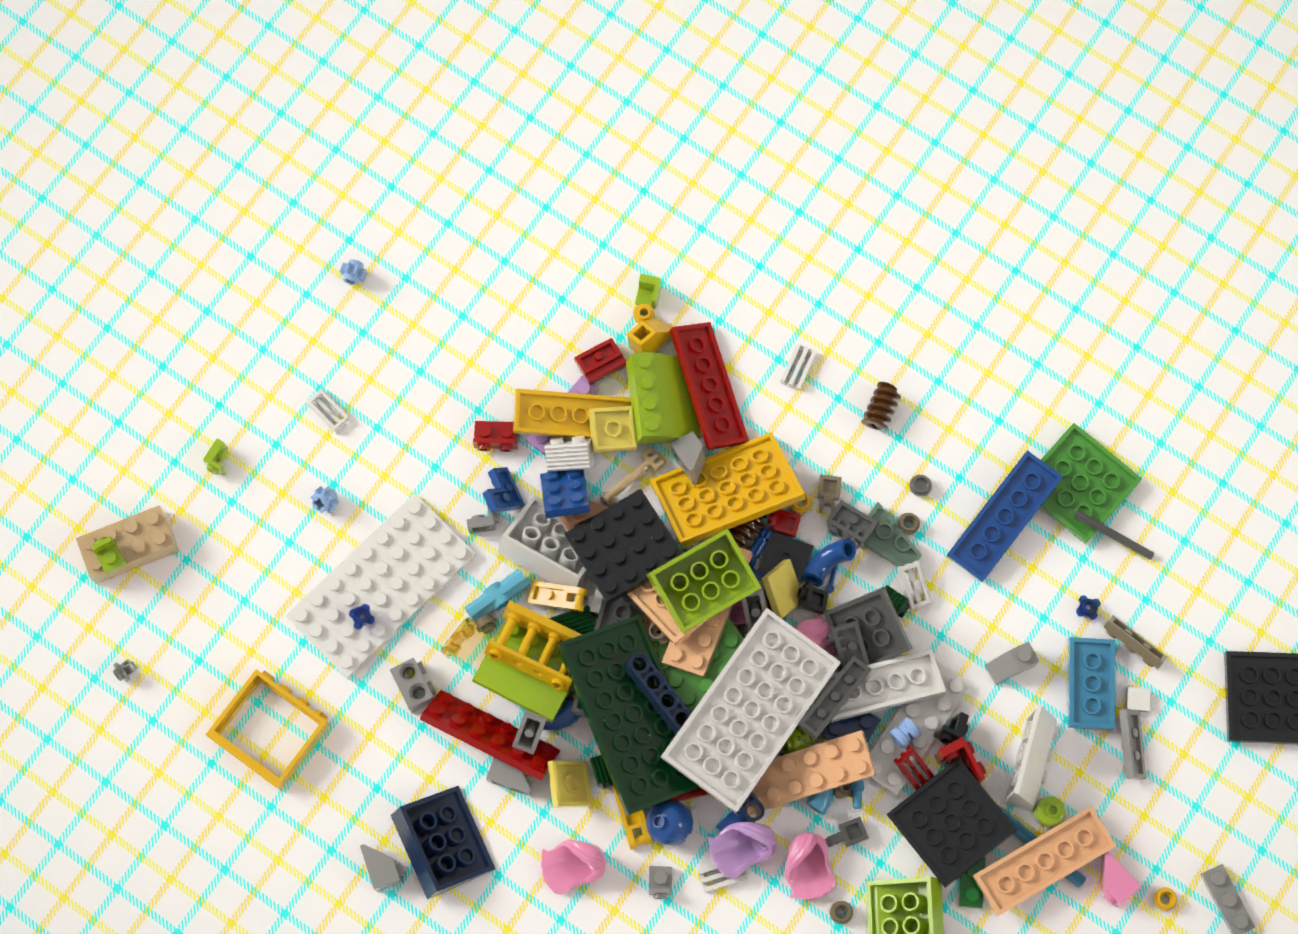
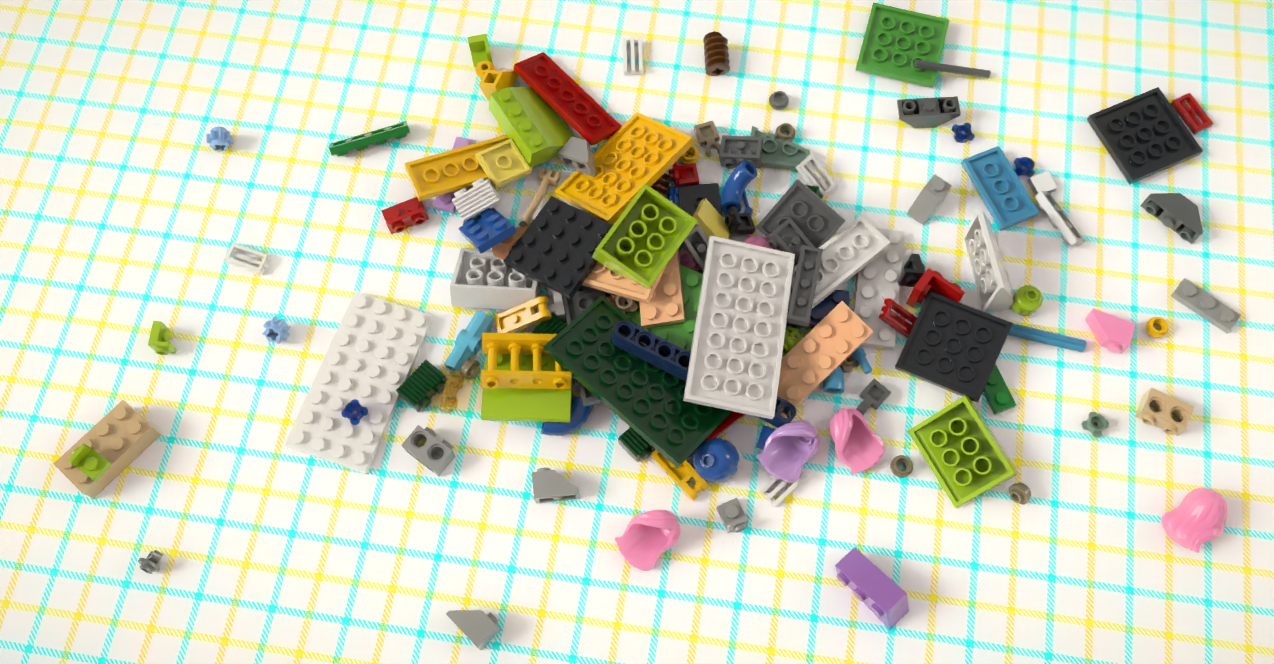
camera: 25 degrees left, 5 degrees down
yellow window [205,669,330,791] -> none
dark blue slope [390,785,496,900] -> none
red plate [420,690,561,781] -> none
light grey bracket [466,506,499,534] -> none
blue plate [482,467,525,513] -> none
light grey slope [512,710,547,755] -> none
light yellow tile [547,761,593,808] -> none
red plate [574,338,627,385] -> none
light blue wheel [889,717,921,750] -> none
blue plate [946,450,1063,583] -> none
light nougat plate [973,806,1116,917] -> none
dark tan plate [1104,615,1167,669] -> none
none -> green plate [329,121,410,157]
none -> dark green brick [396,359,448,412]
none -> dark grey slope [897,96,961,129]
none -> clear blue plate [1014,157,1035,177]
none -> dark grey slope [1140,193,1203,244]

